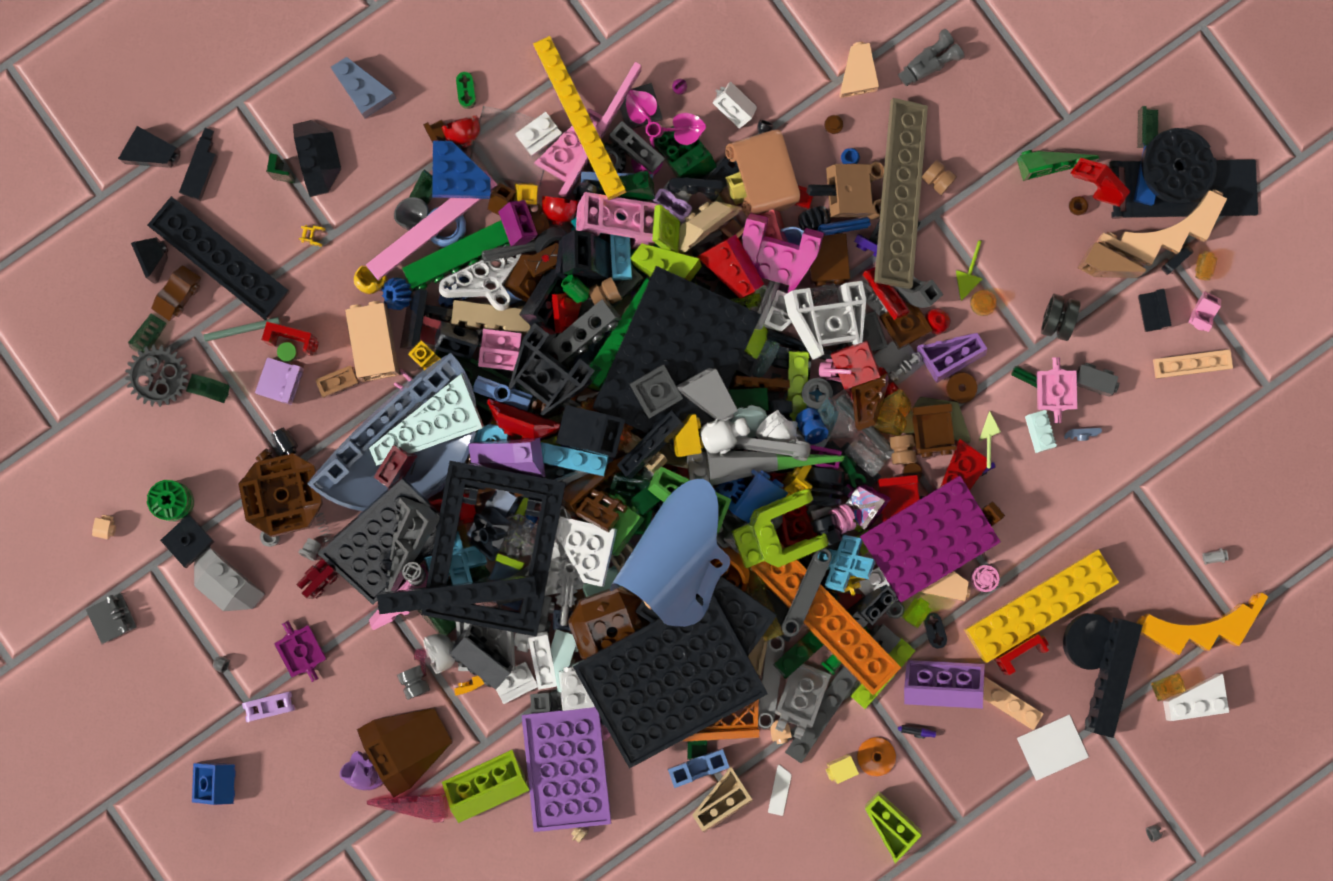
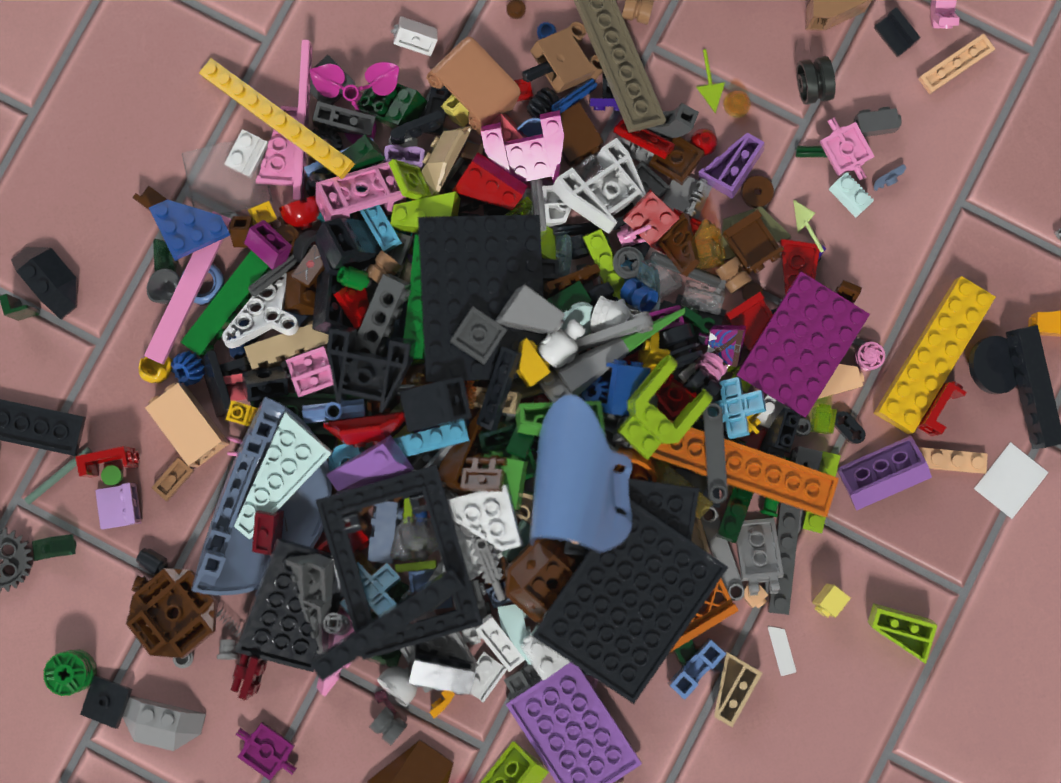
camera: 25 degrees left, 0 degrees up
light nougat plate [92,515,116,540] -> none
yellow piece [298,225,326,247] -> none
sand blue wedge [331,57,396,119] -> none
red cylinder [441,115,480,148] -> none
green beam [456,72,476,109] -> none
black slope [471,507,512,561] -> none
magenta hinge [672,79,687,95] -> none
black hinge [757,120,773,134] -> none
orange dish [857,737,896,776] -> none
piece [898,725,936,739] -> none

